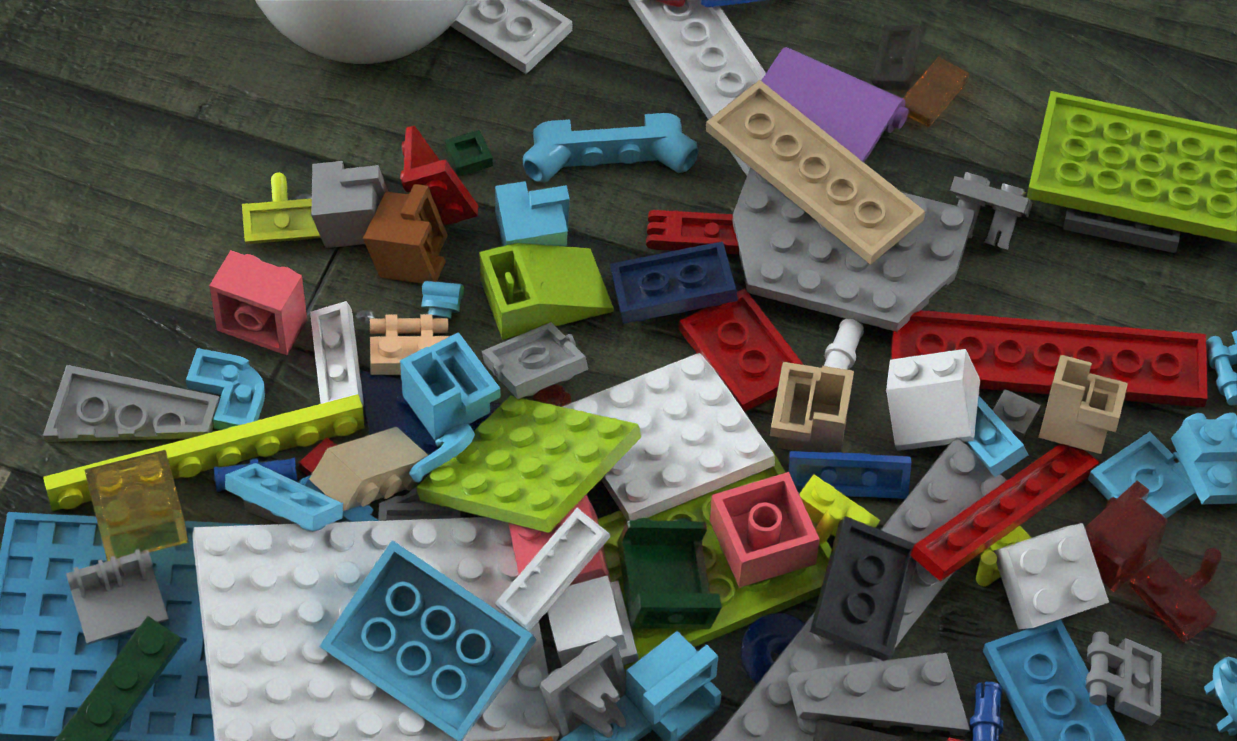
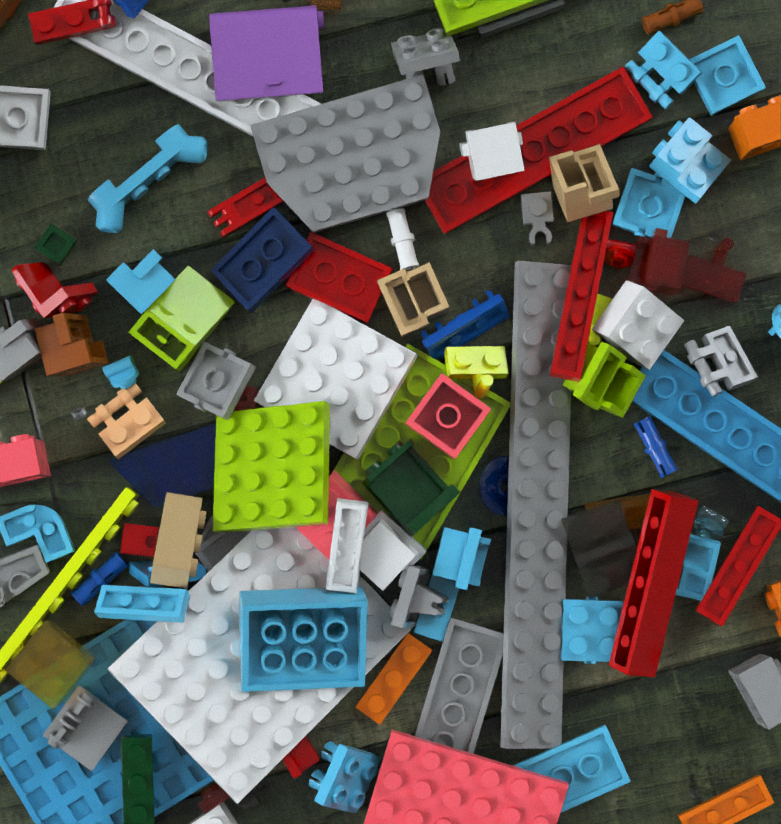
camera: 30 degrees left, 30 degrees up
white plate [310,301,364,406] -> none
medium azure plate [400,332,501,441] -> none
medium azure piece [409,423,475,482] -> none
tan plate [706,80,925,265] -> none
light grey wing [787,653,970,736] -> none
black plate [810,516,917,661] -> none
white slope [886,349,980,451] -> none
medium azure plate [964,396,1028,477] -> none
none -> white plate [459,122,525,181]
none -> lime plate [563,341,646,418]
none -> red plate [604,239,636,269]

